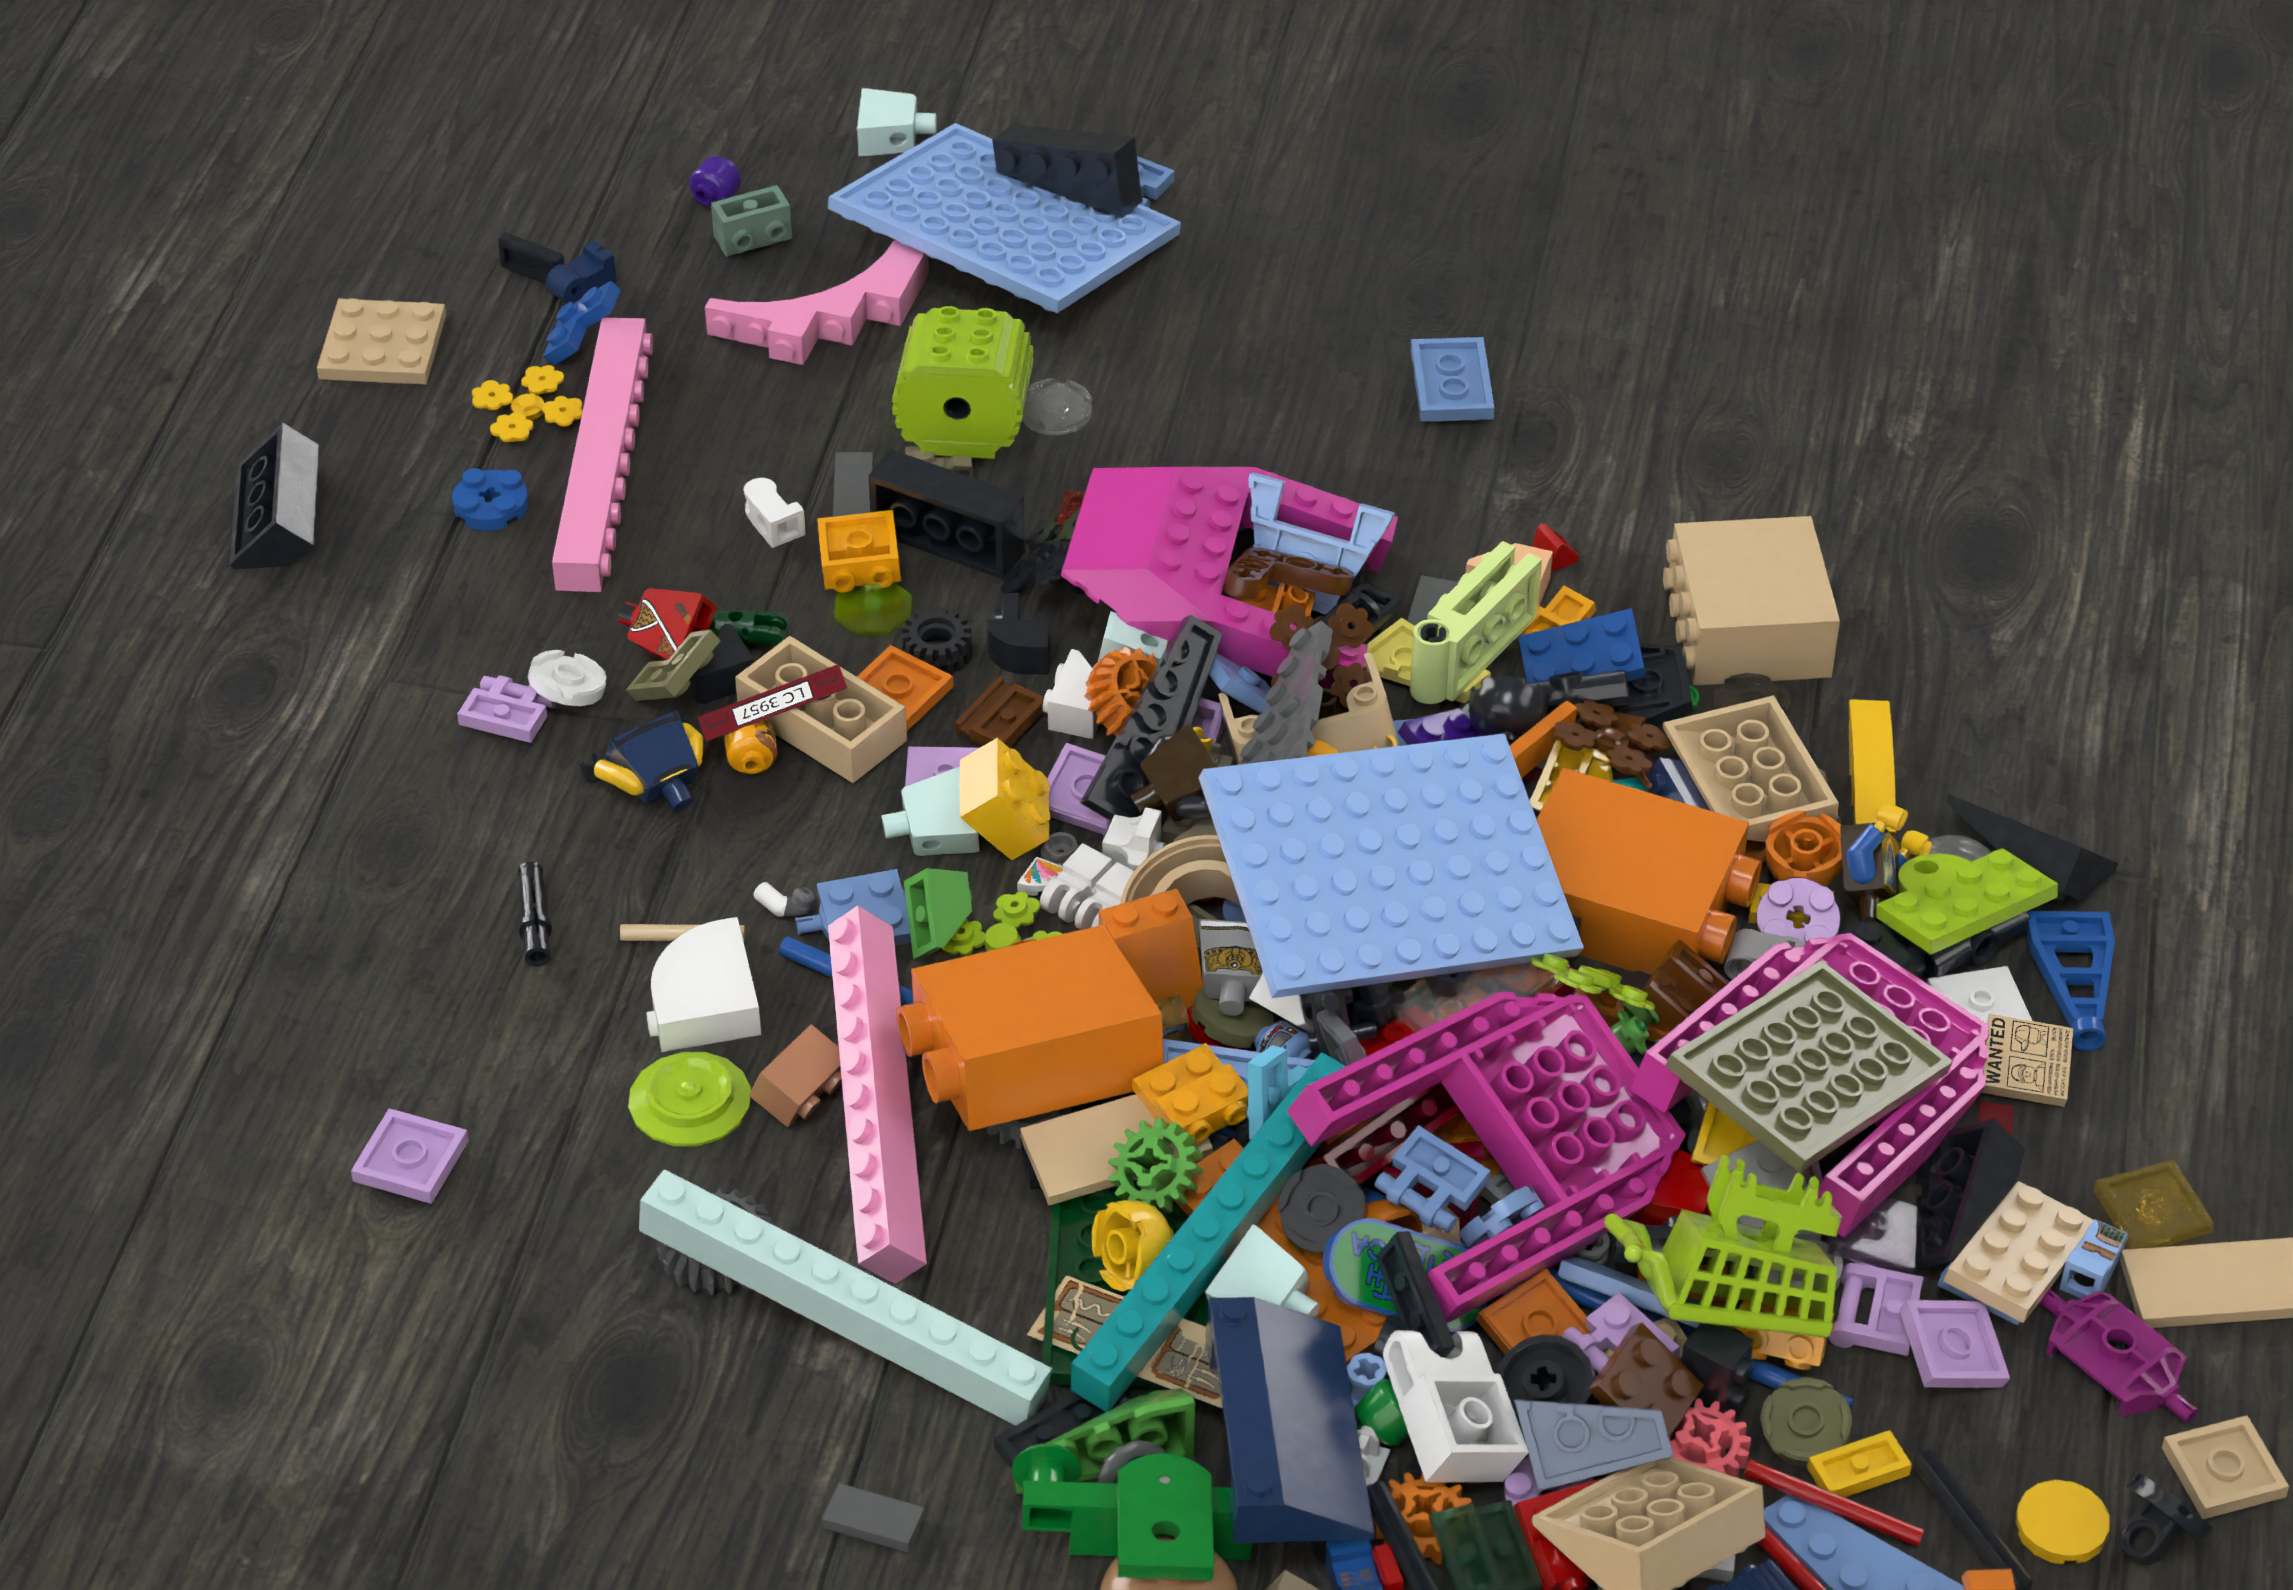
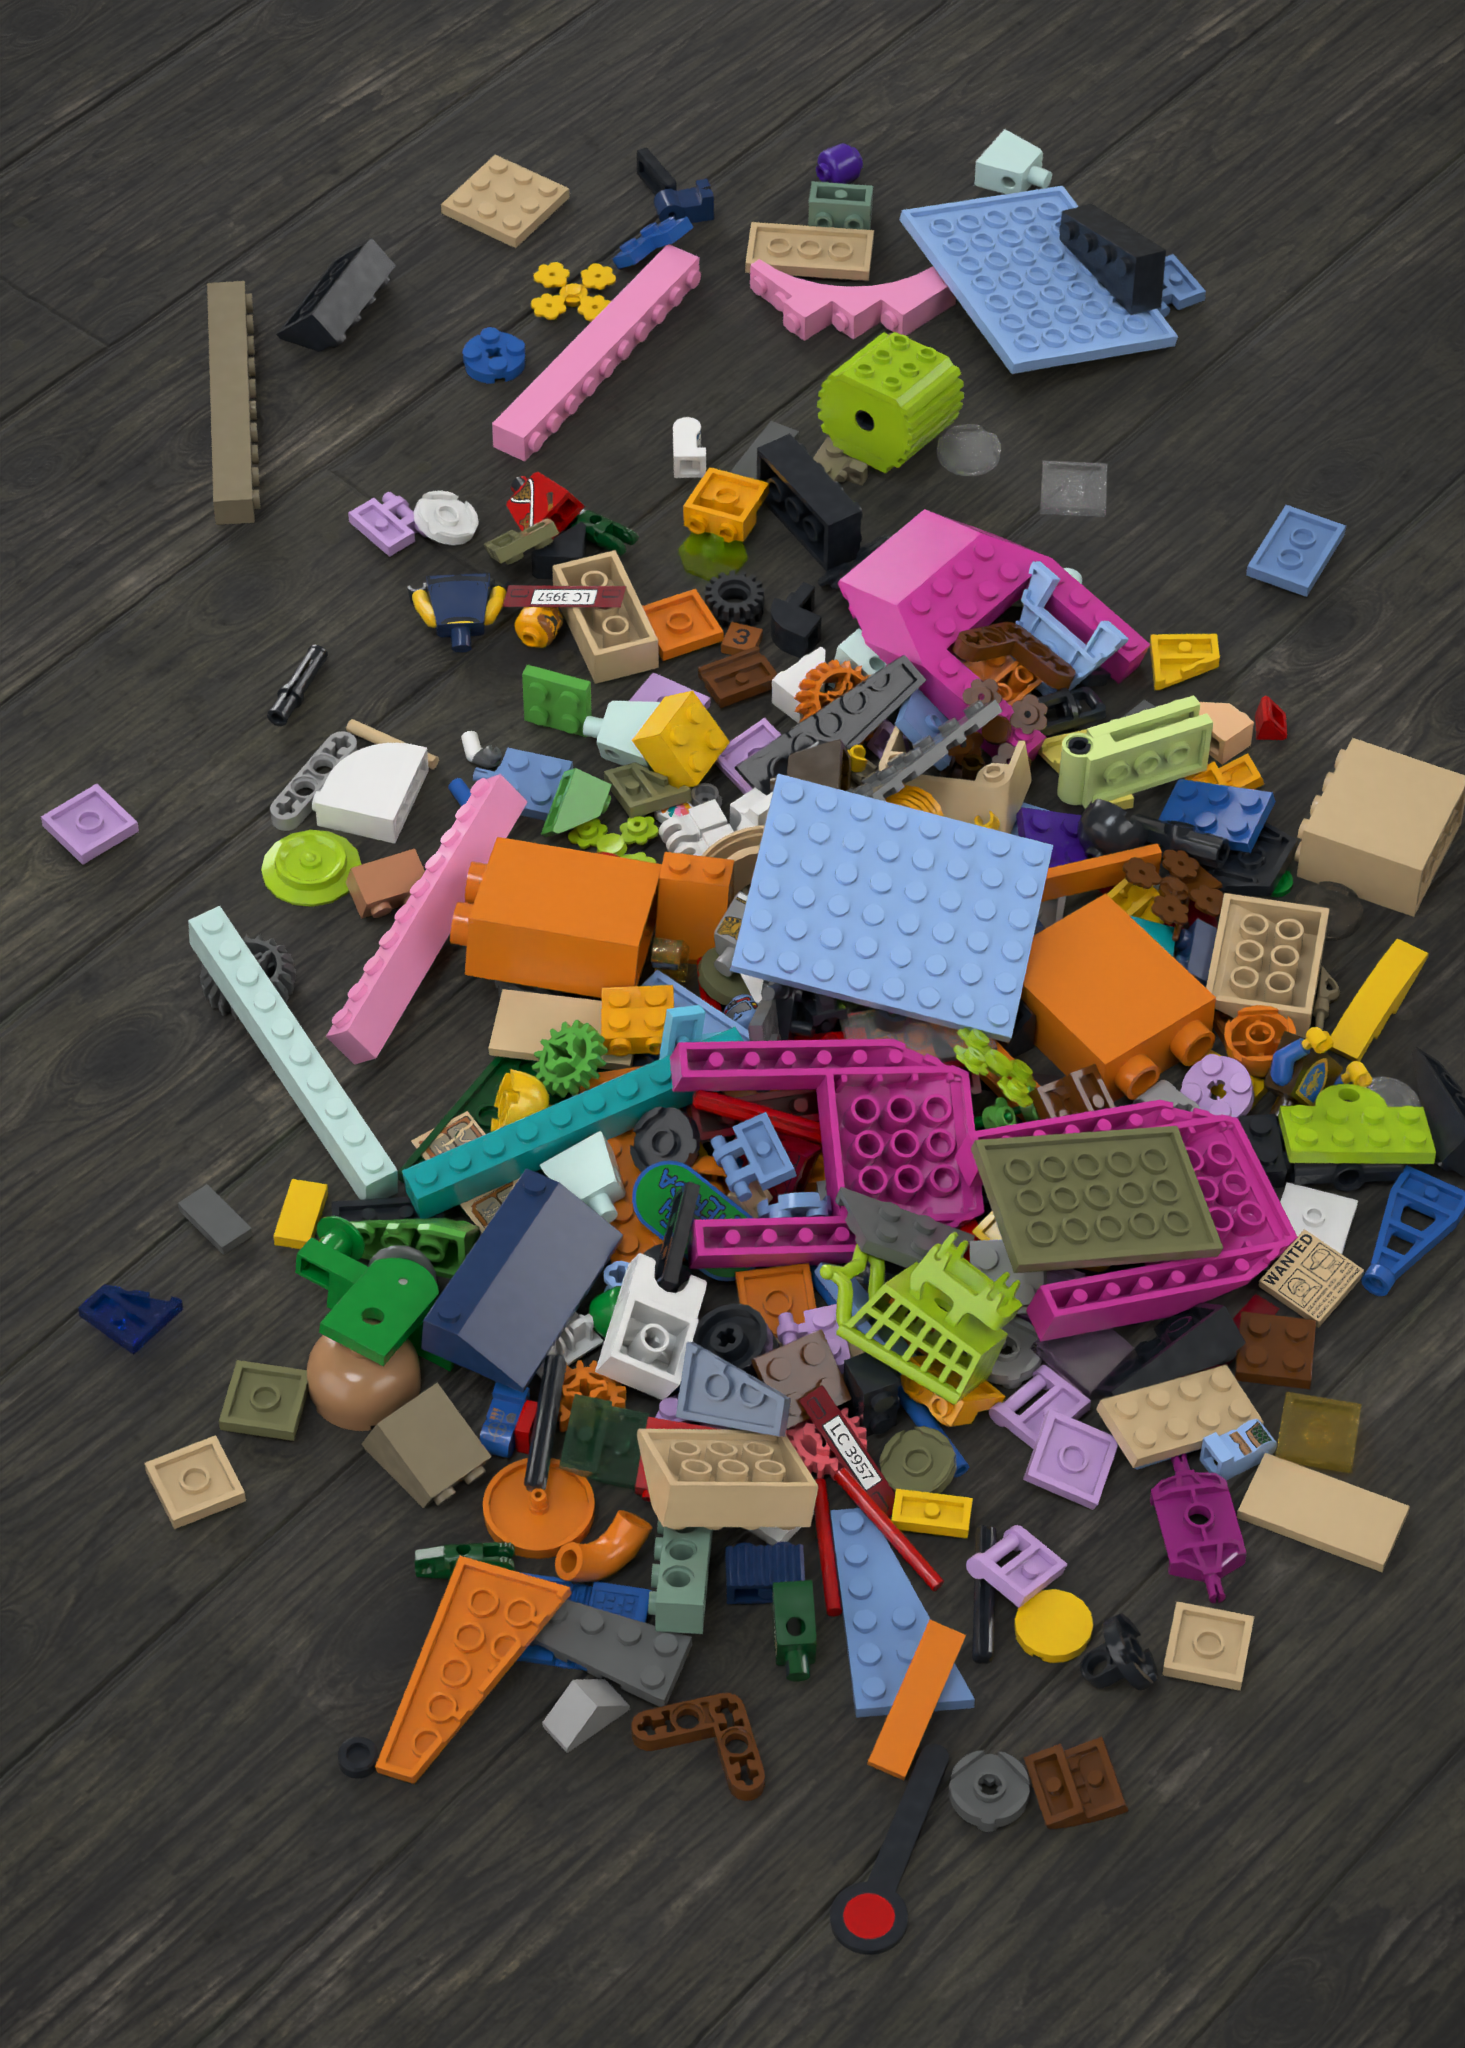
camera: 30 degrees right, 5 degrees up
none -> dark tan brick [207,281,261,525]
none -> light grey beam [270,732,357,831]
none -> yellow tile [273,1179,328,1249]
none -> bright green plate [522,665,592,737]
none -> olive wing [604,762,691,818]
none -> red axle [692,1090,822,1145]
none -> dark orange tile [721,622,763,655]
none -> tan plate [745,222,874,281]
none -> sticker [799,1385,895,1517]
none -> dark grey wing [835,1187,975,1268]
none -> lavender plate [966,1525,1067,1607]
none -> clear plate [1040,460,1107,517]
none -> yellow wing [1150,634,1220,690]
none -> reddish brown plate [1235,1312,1316,1389]

